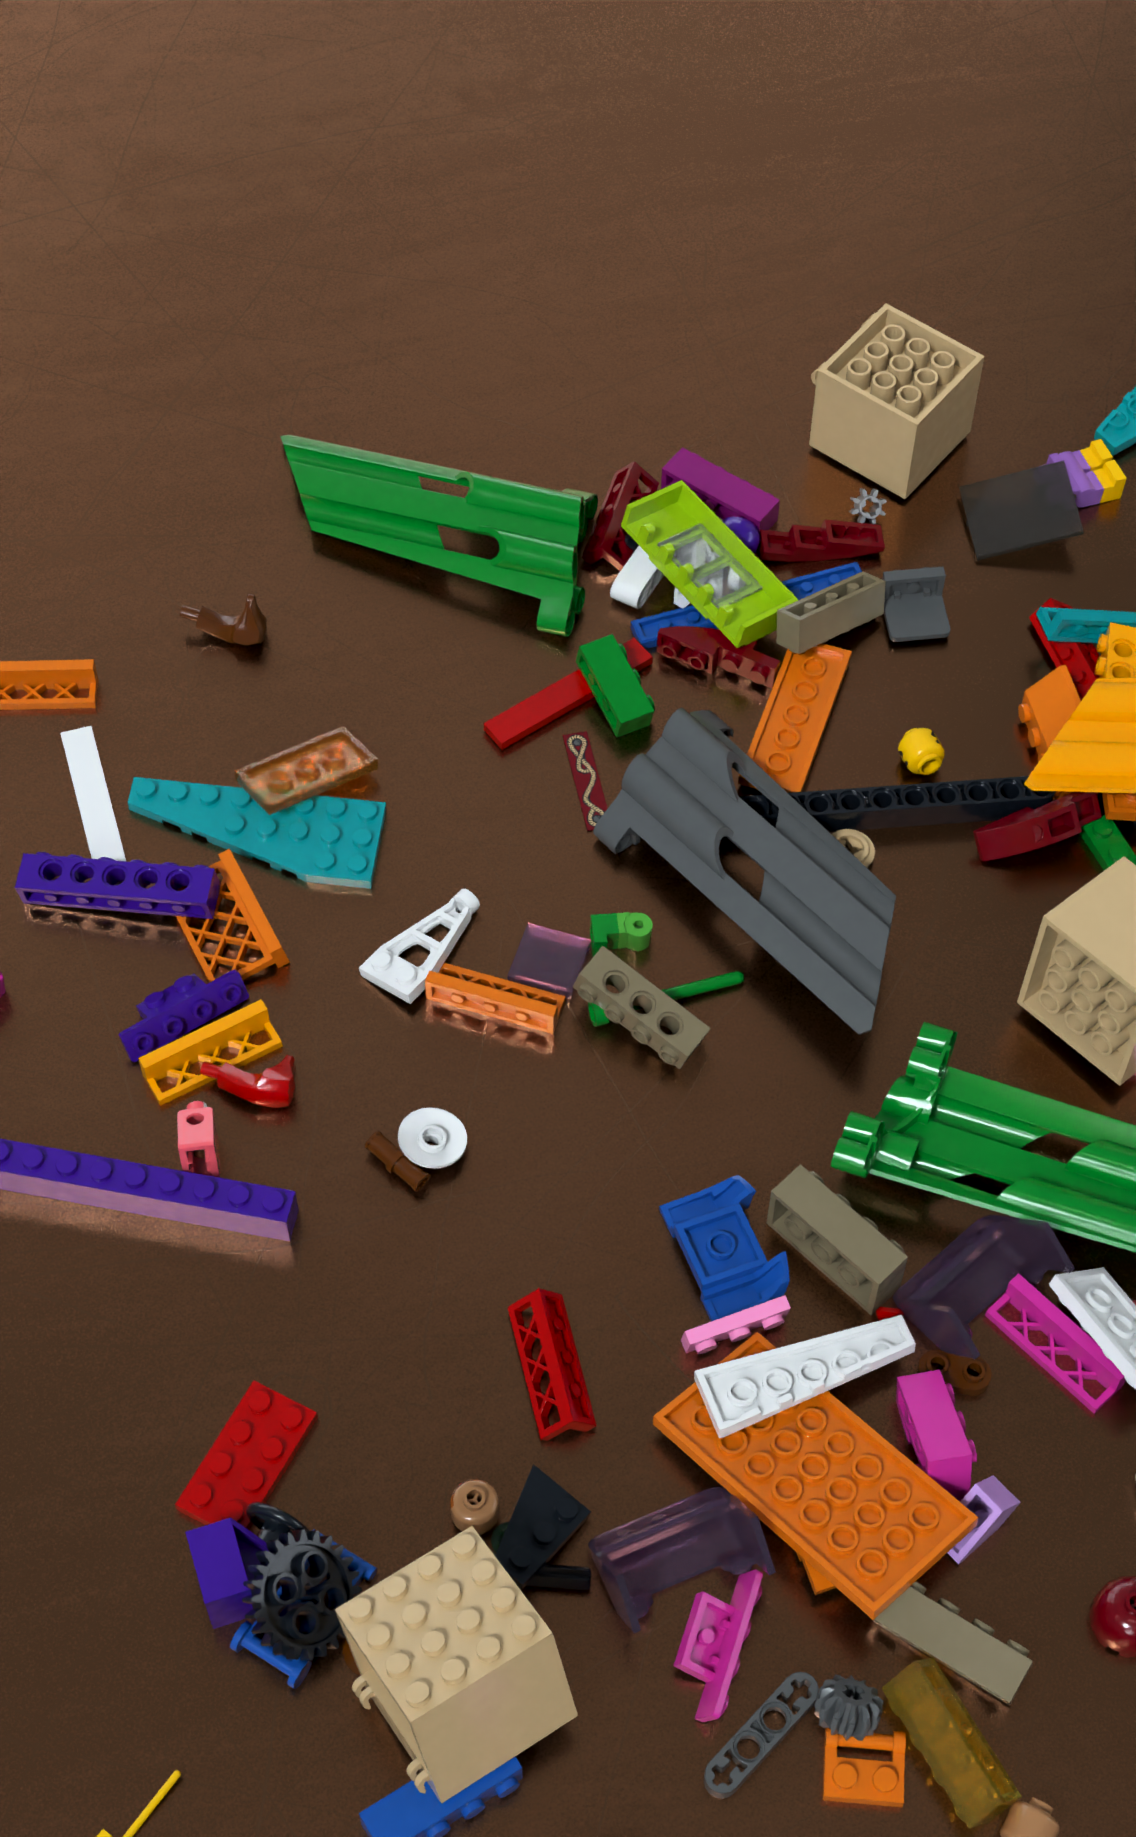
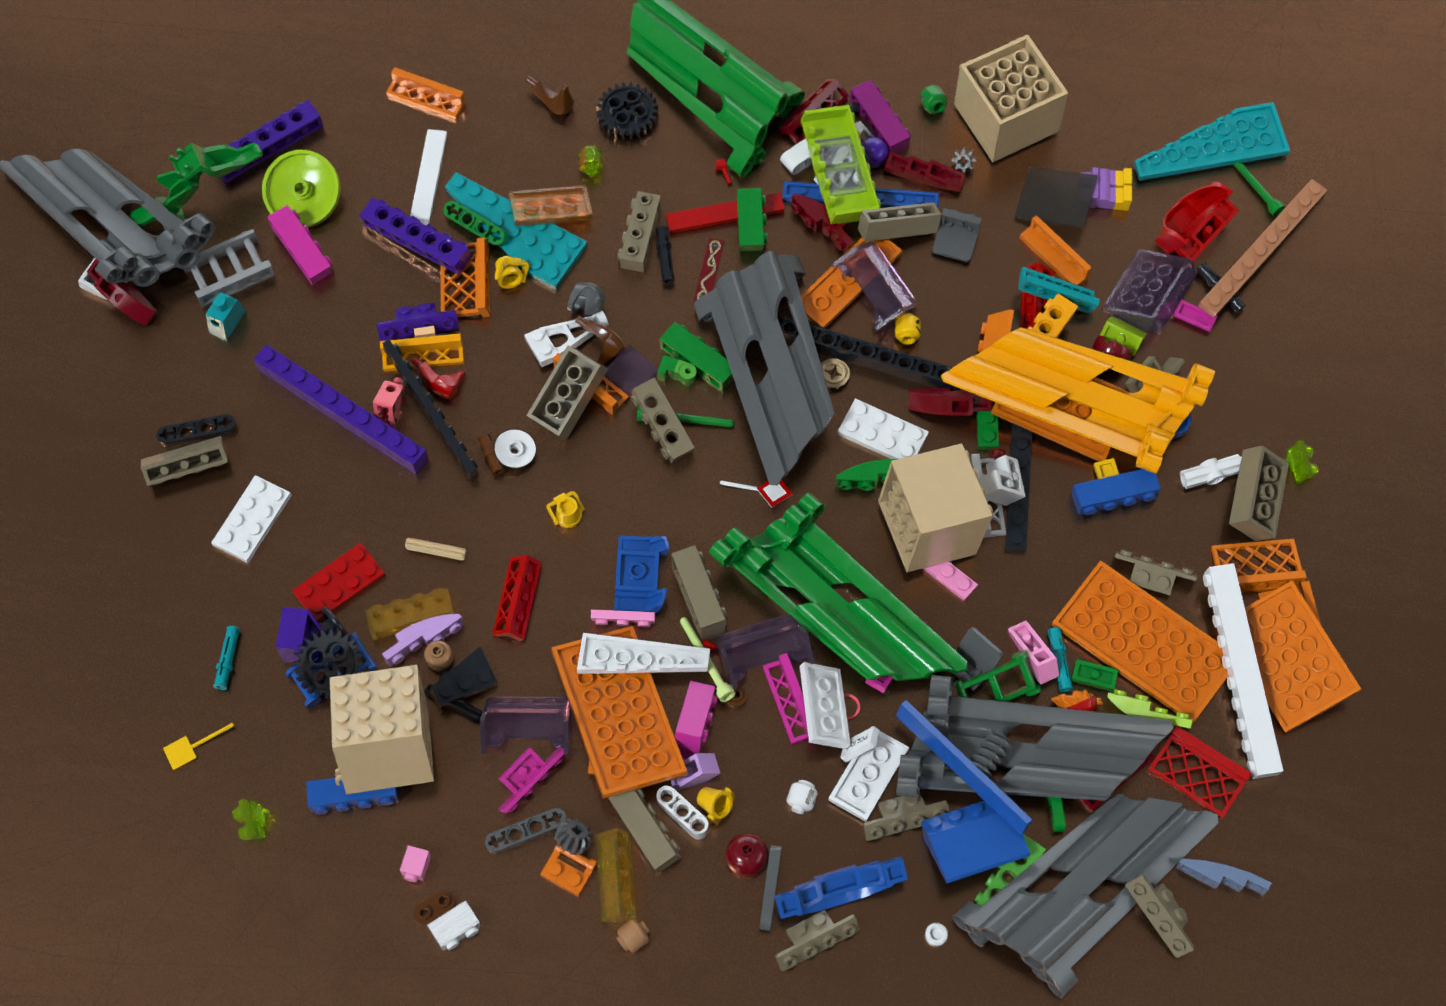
camera: 25 degrees right, 10 degrees up
none -> white plate [211,475,292,563]
none -> teal pin [213,626,240,690]
none -> clear yellow brick [365,588,454,640]
none -> black plate [382,339,478,480]
none -> lavender slope [382,614,464,667]
none -> tan axle [405,537,466,560]
none -> light nougat tile [414,326,436,338]
none -> green beam [444,201,509,246]
none -> yellow piece [495,256,529,289]
none -> dark tan brick [526,345,608,439]
none -> yellow piece [546,491,585,528]
none -> dark grey helmet [567,282,605,315]
none -> reddish brown animal [575,315,625,365]
none -> clear neon green head [578,145,603,176]
none -> black gear [596,82,658,140]
none -> dark tan brick [617,191,661,272]
none -> black pin [656,226,675,284]
none -> white beam [657,786,709,840]
none -> green brick [660,322,734,393]
none -> yellowish green piece [680,617,735,702]
none -> yellow piece [697,787,735,825]
none -> red hand [715,159,733,184]
none -> piece [720,480,793,508]
none -> windscreen [831,241,917,331]
none -> green slope [836,459,897,491]
none -> white plate [837,398,929,459]
none -> green head [919,85,948,114]
none -> orange fence [1019,215,1092,286]

